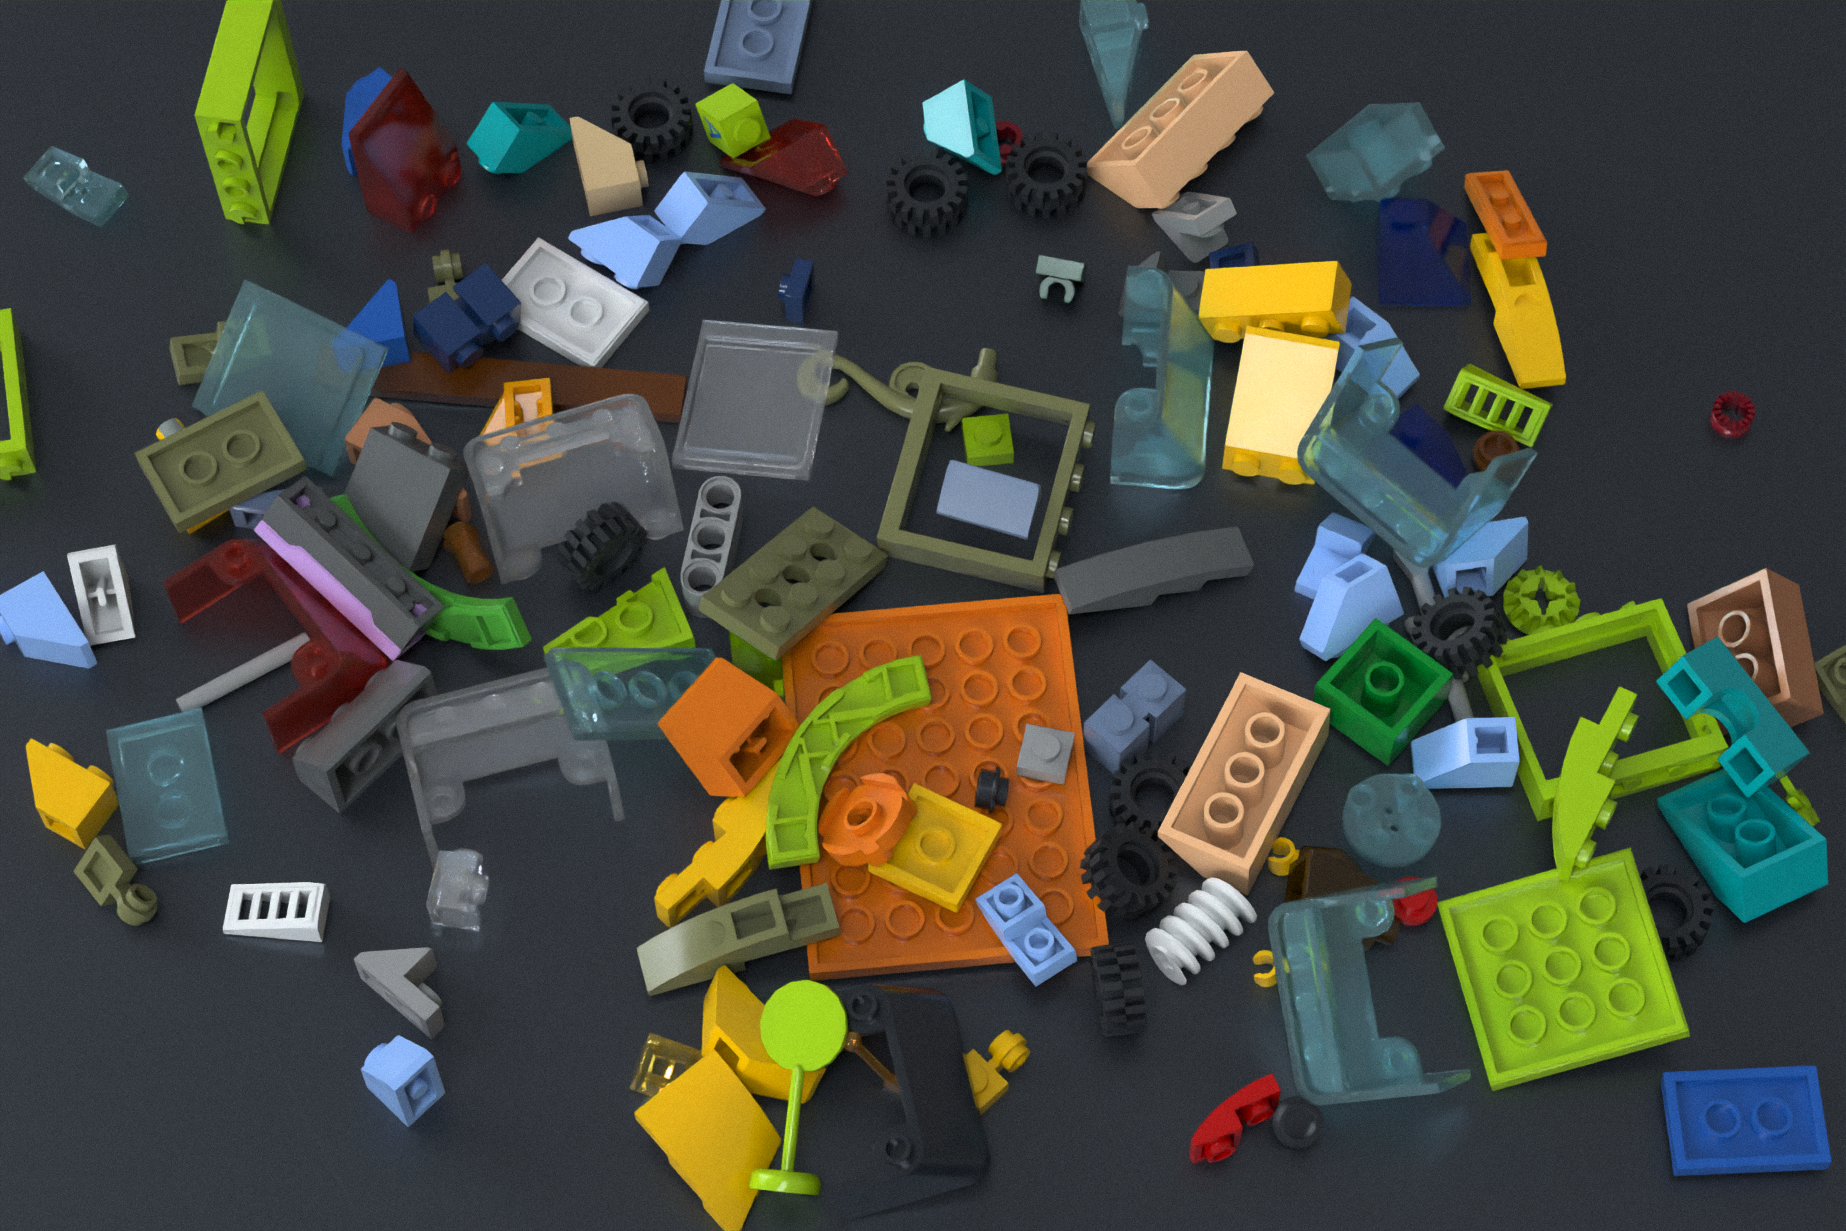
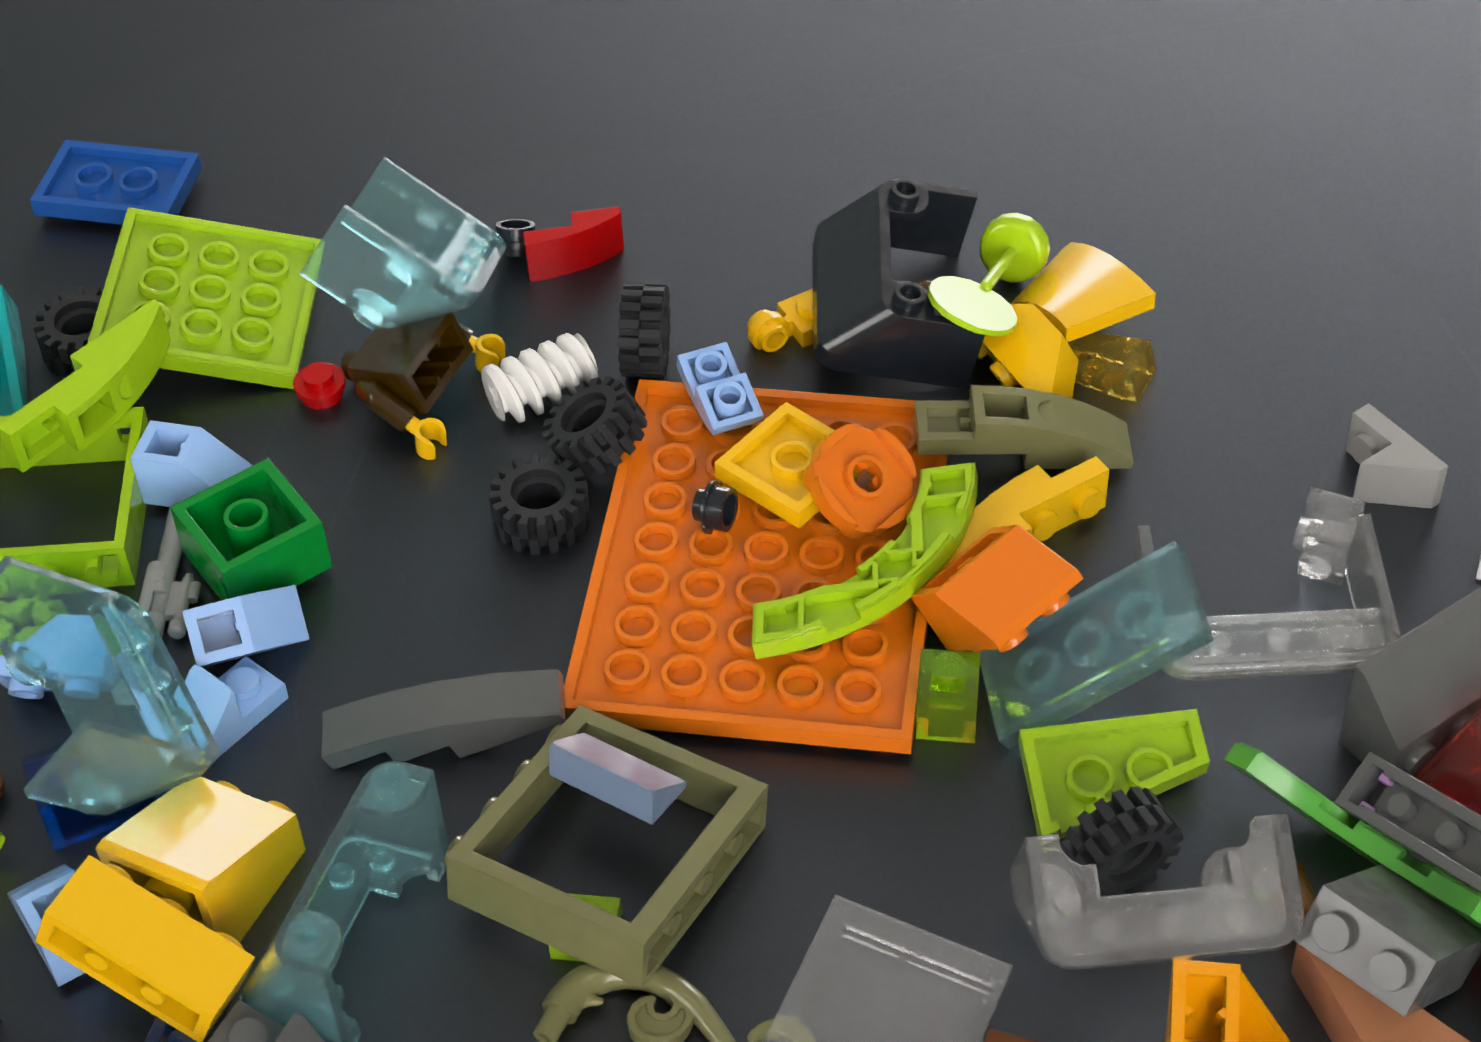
camera: 165 degrees left, 15 degrees down
light blue slope [360,1035,445,1127] -> none
light grey beam [680,476,743,618] -> none
olive plate [698,506,889,661] -> none
light grey plate [1016,724,1075,785] -> none
sand blue piece [1083,659,1187,775] -> none
light nougat slope [1158,672,1330,896] -> none
clear light blue plate [1342,774,1441,867] -> none
black tyre [1412,587,1508,680] -> none

